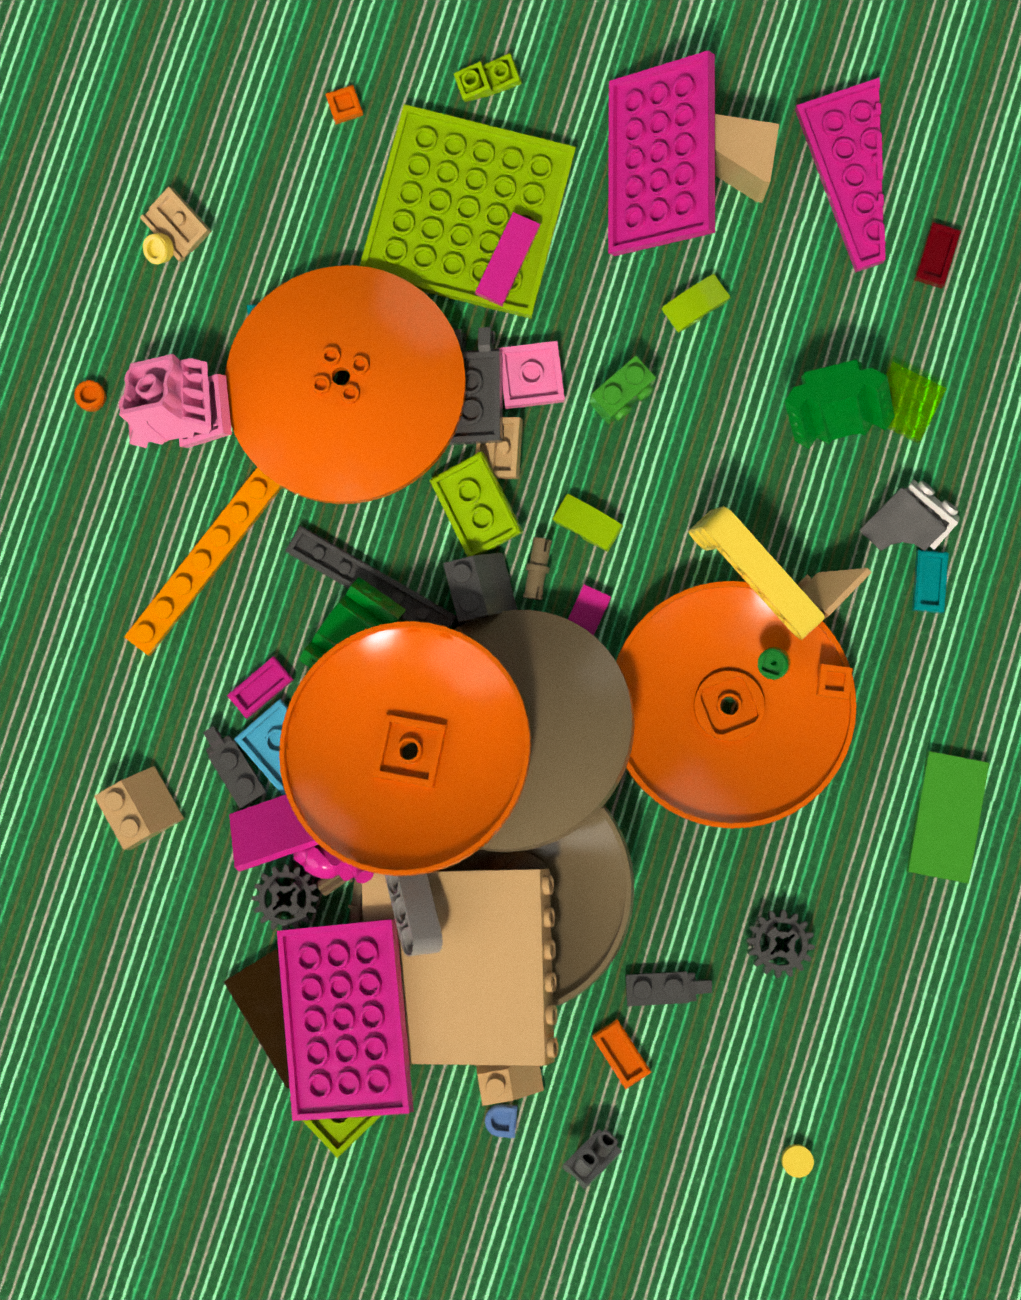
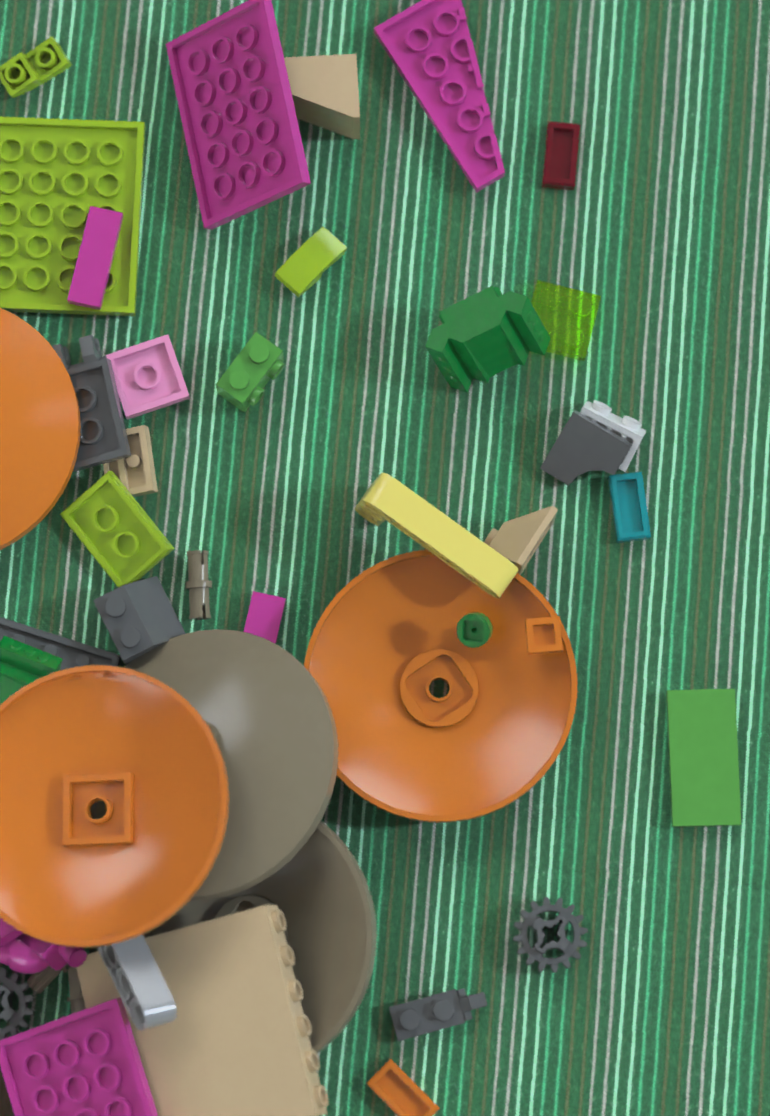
camera: 15 degrees left, 5 degrees down
lime slope [552,493,623,552] -> none

